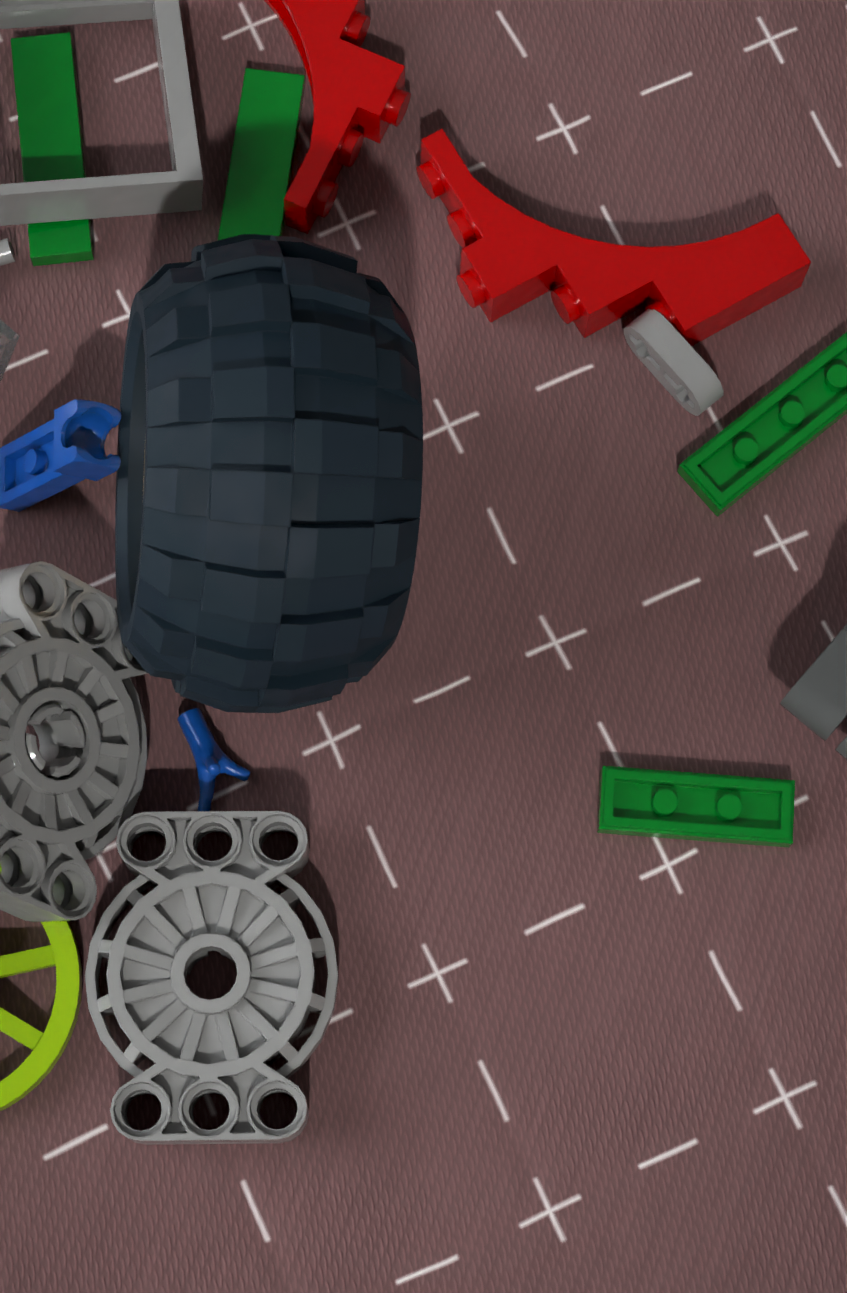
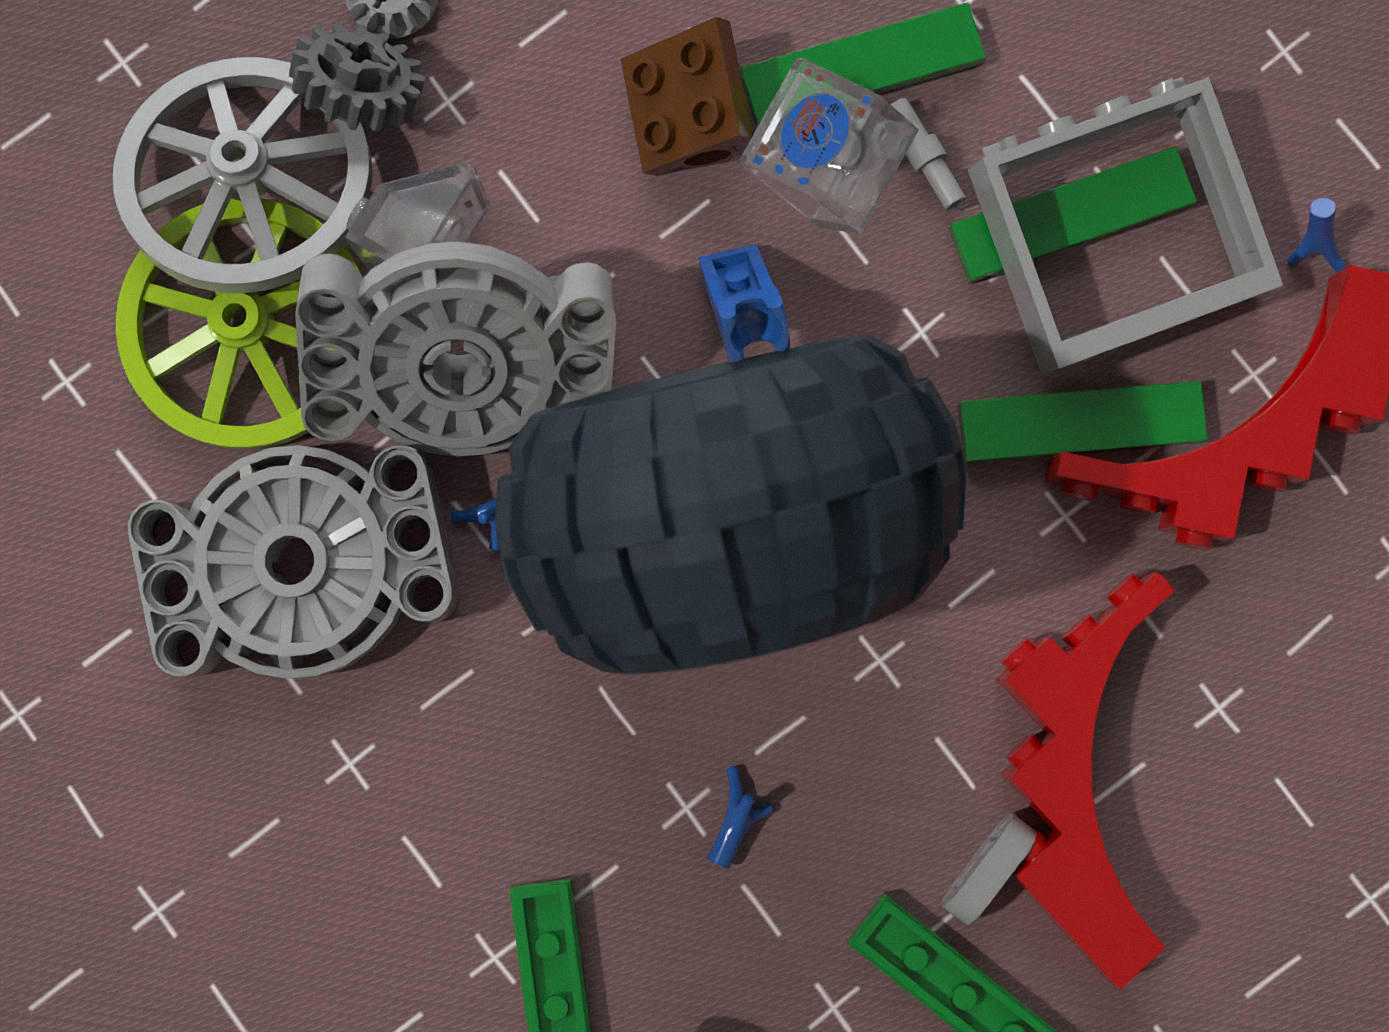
camera: 80 degrees right, 10 degrees up
none -> blue bar [708,766,773,868]

